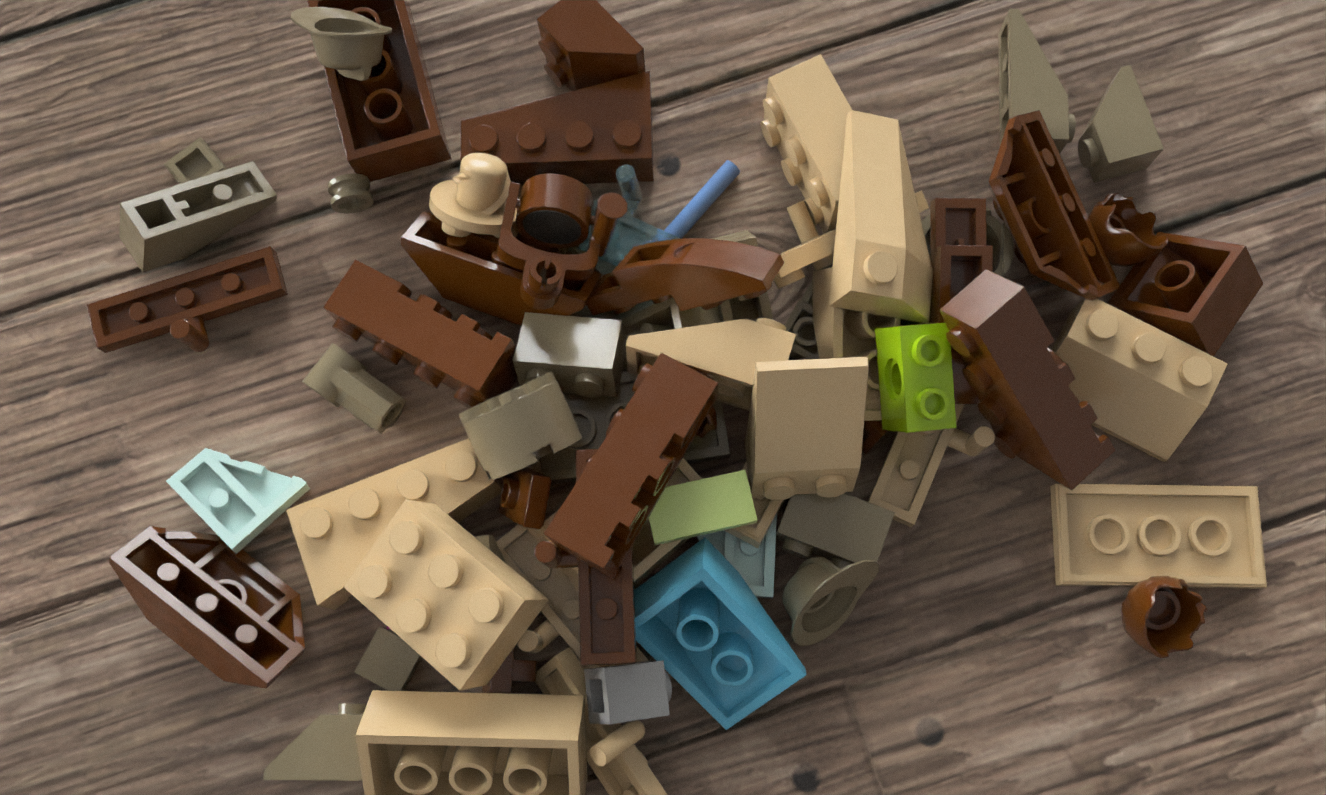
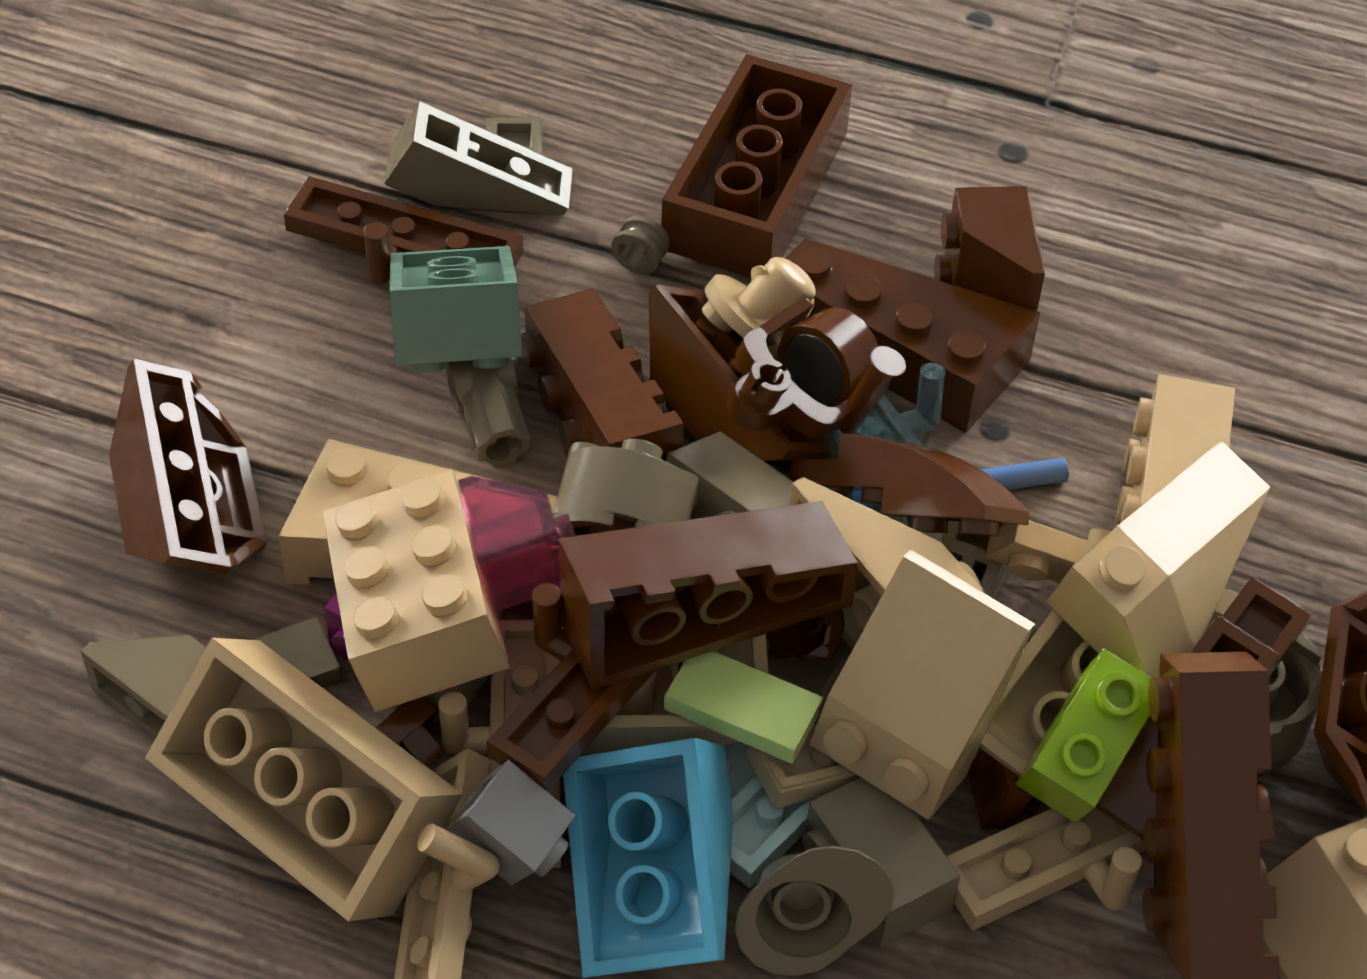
camera: 30 degrees right, 25 degrees down
light aqua wing [166,448,310,554] -> none
dark tan piece [291,7,392,81] -> none
none -> sand green slope [390,246,522,373]
none -> clear pink slope [458,476,576,611]

